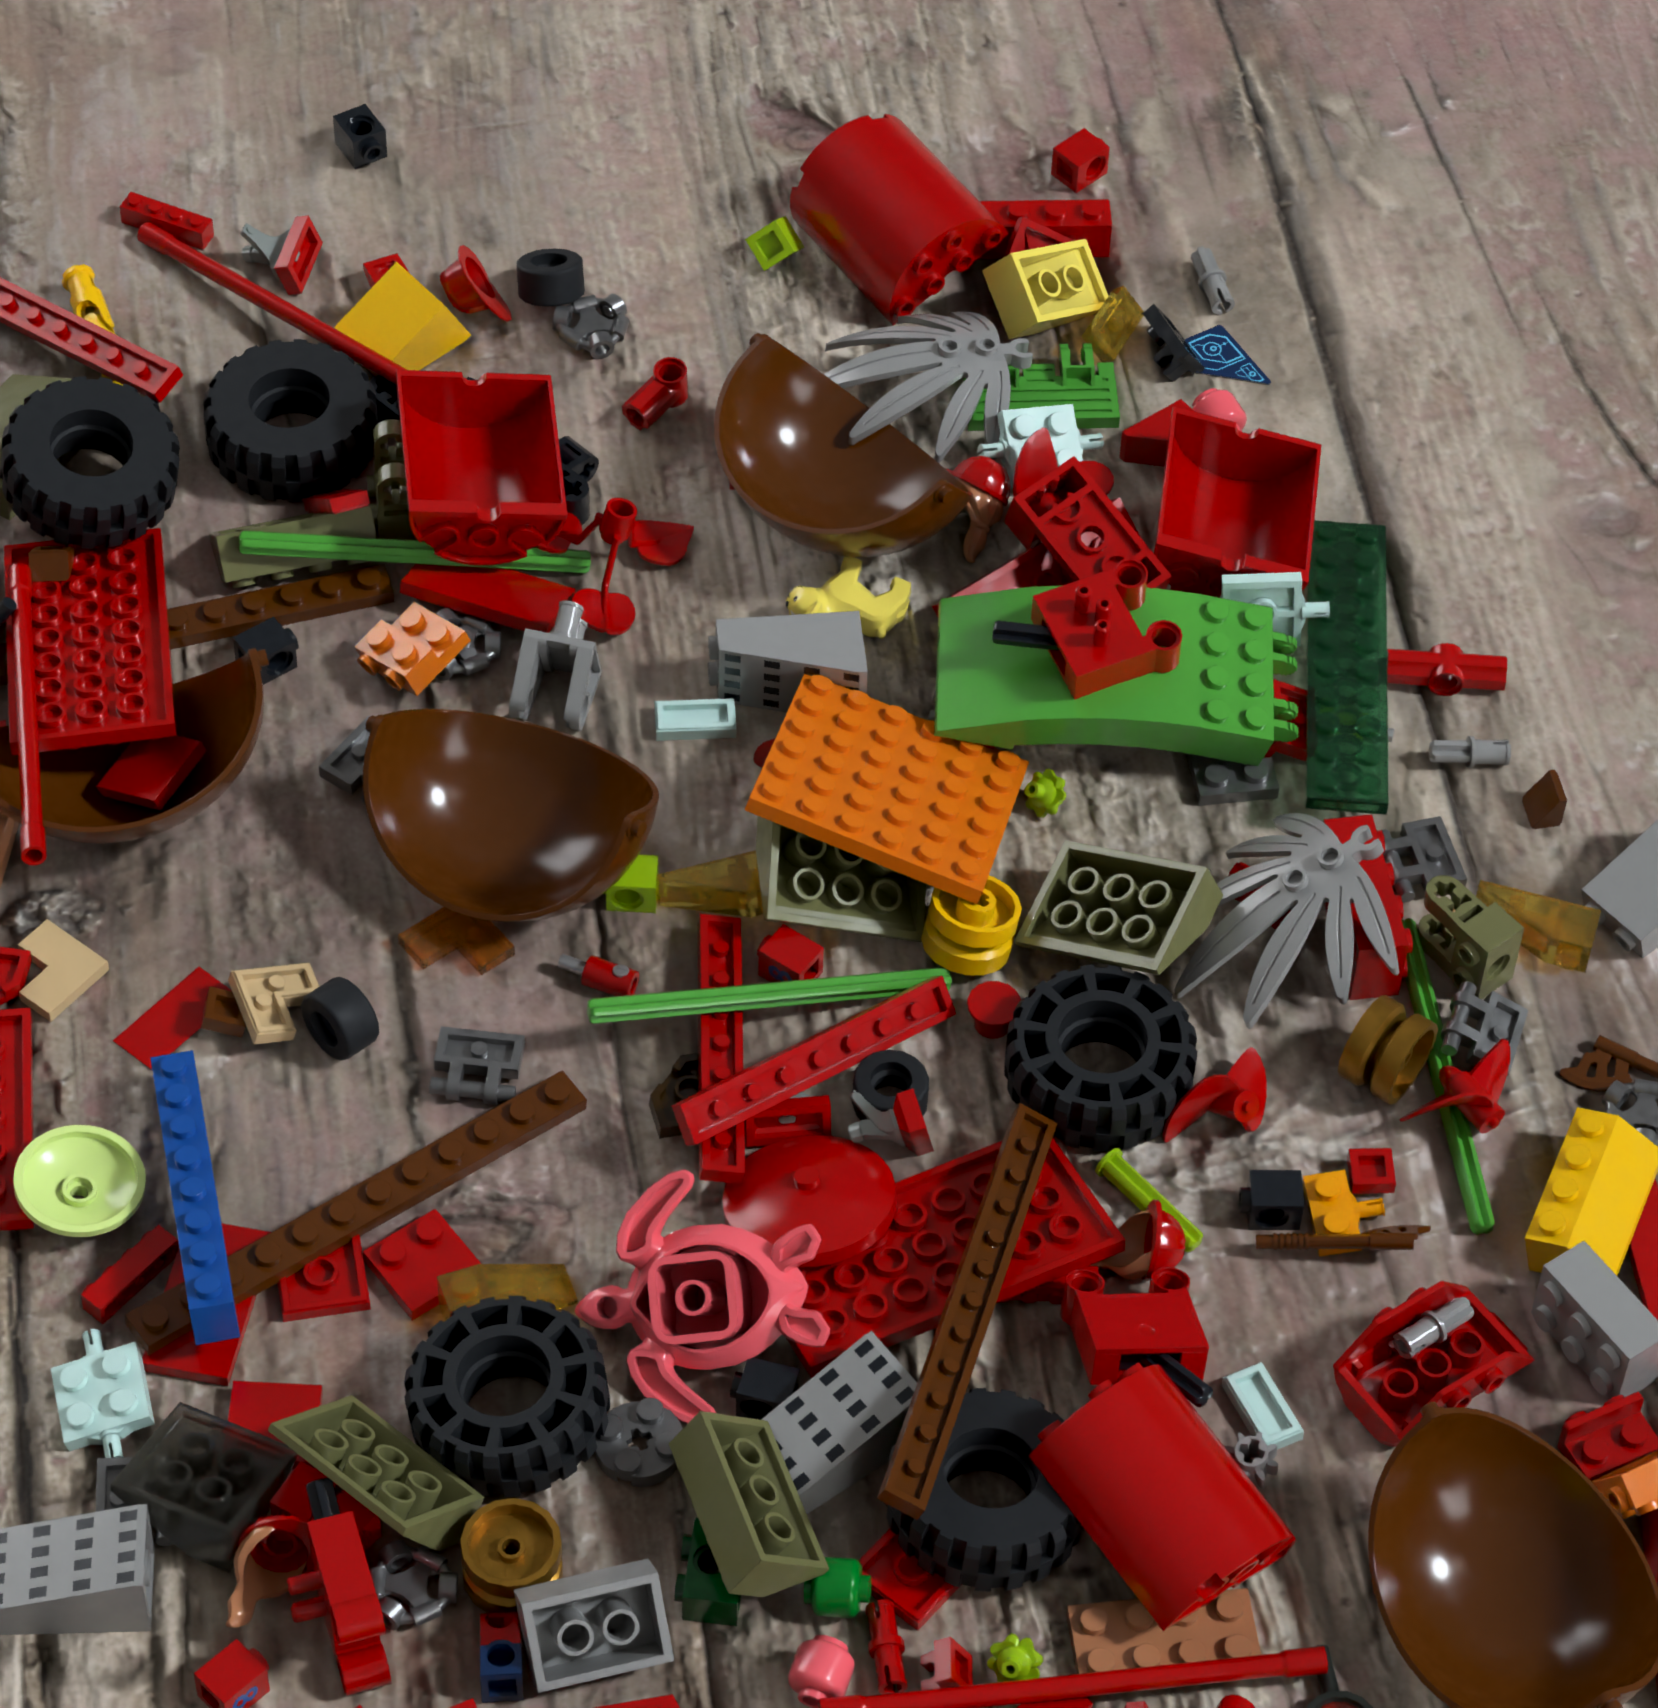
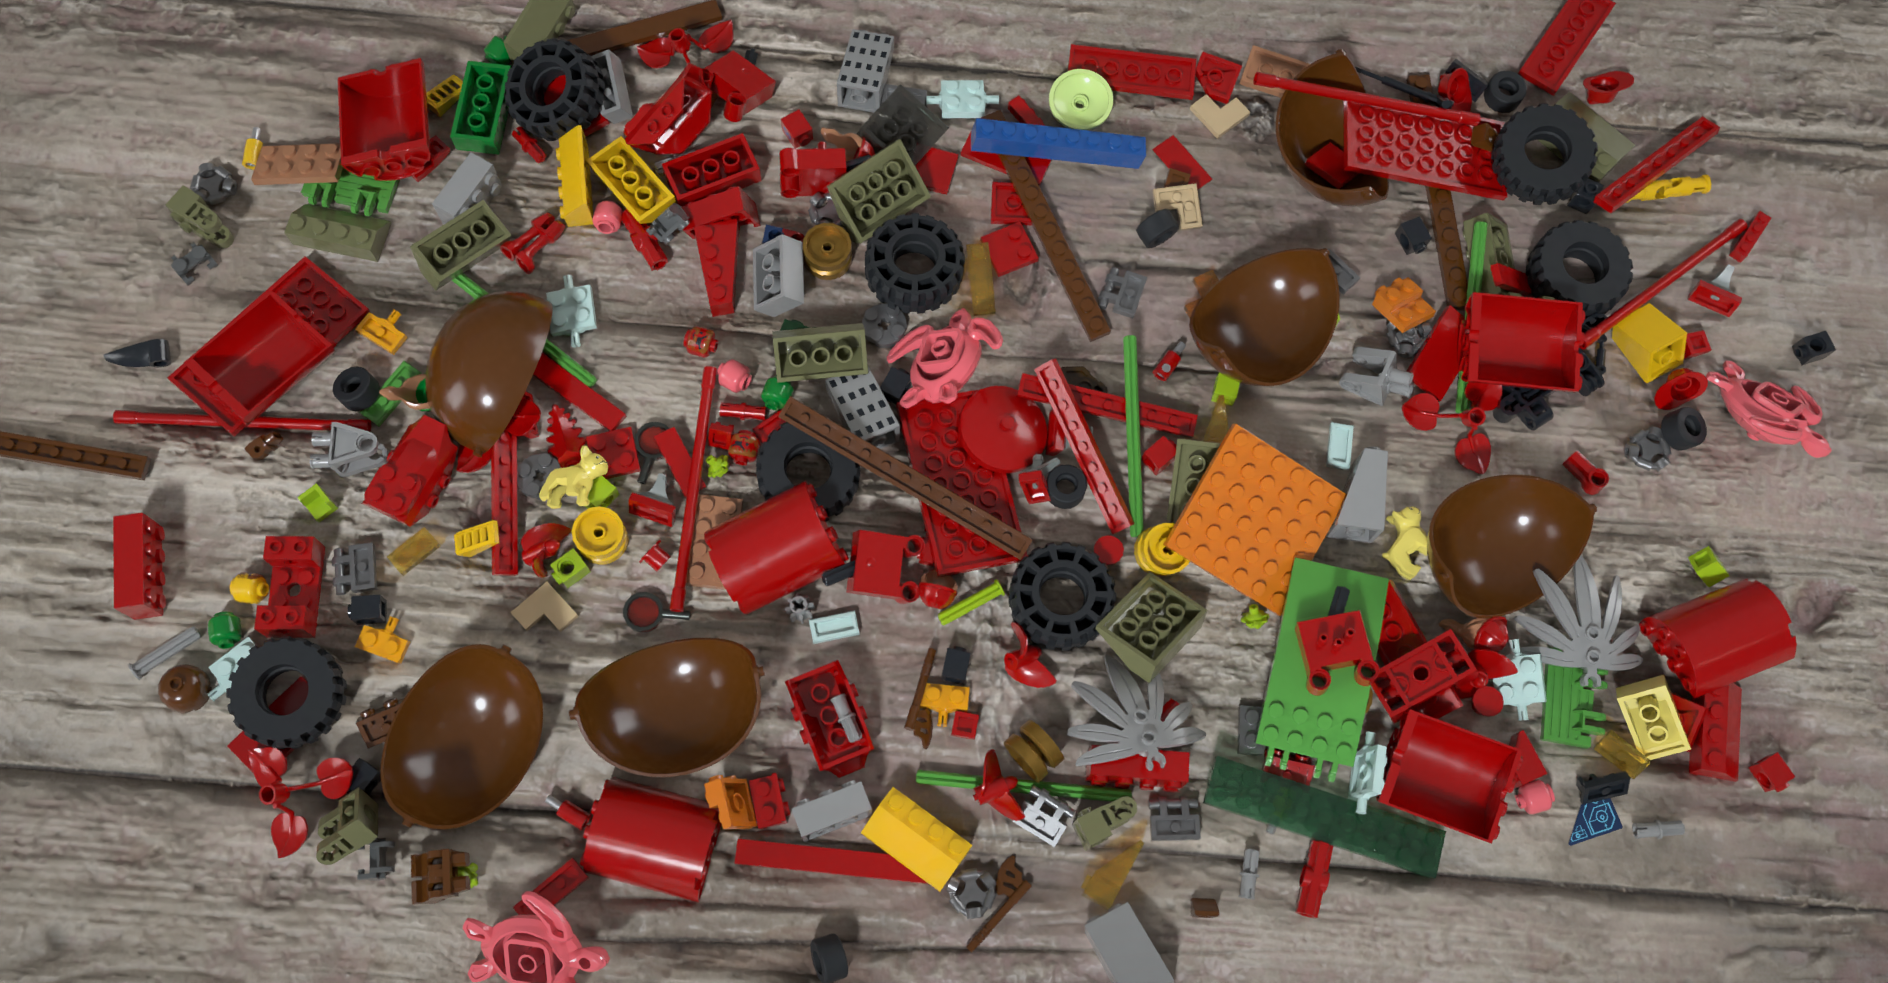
camera: 100 degrees right, 20 degrees up
none -> red head [728,430,760,466]
none -> coral animal [1706,361,1832,458]

